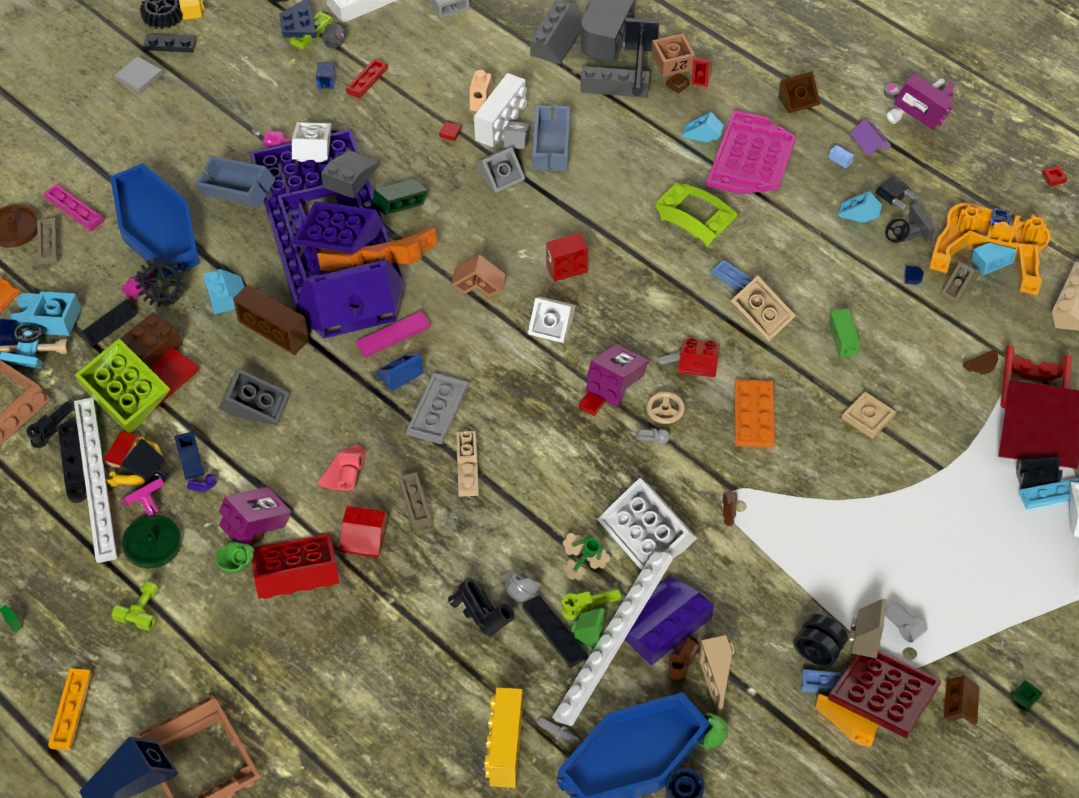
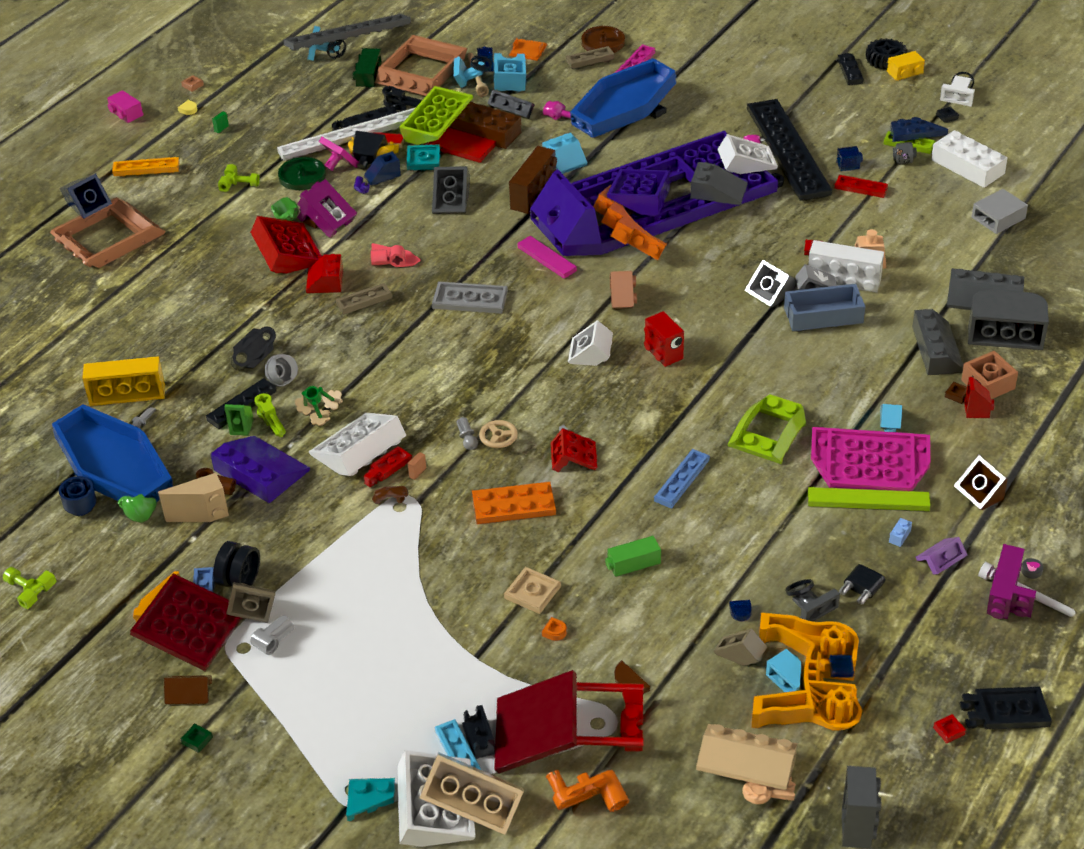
camera: 80 degrees right, 10 degrees down
light grey tile [115,56,163,93] -> none
black gear [135,258,186,307] -> none
sand blue piece [195,156,275,208] -> none
dark green brick [371,179,428,215] -> none
blue slope [375,354,423,392] -> none
tan slope [456,431,479,497] -> none
white plate [552,551,673,726] -> none
red tile [578,392,605,416] -> none
magenta brick [585,344,649,407] -> none
black tile [625,18,659,96] -> none
tan slope [728,275,796,341] -> none
medium azure slope [838,191,882,223] -> none
none -> red hinge [364,446,412,487]
none -> teal plate [407,144,440,171]
none -> nougat tile [408,452,426,480]
none -> orange tile [542,617,567,641]
none -> black plate [747,99,832,201]
none -> lime tile [808,487,930,511]
none -> black tile [959,686,1052,730]

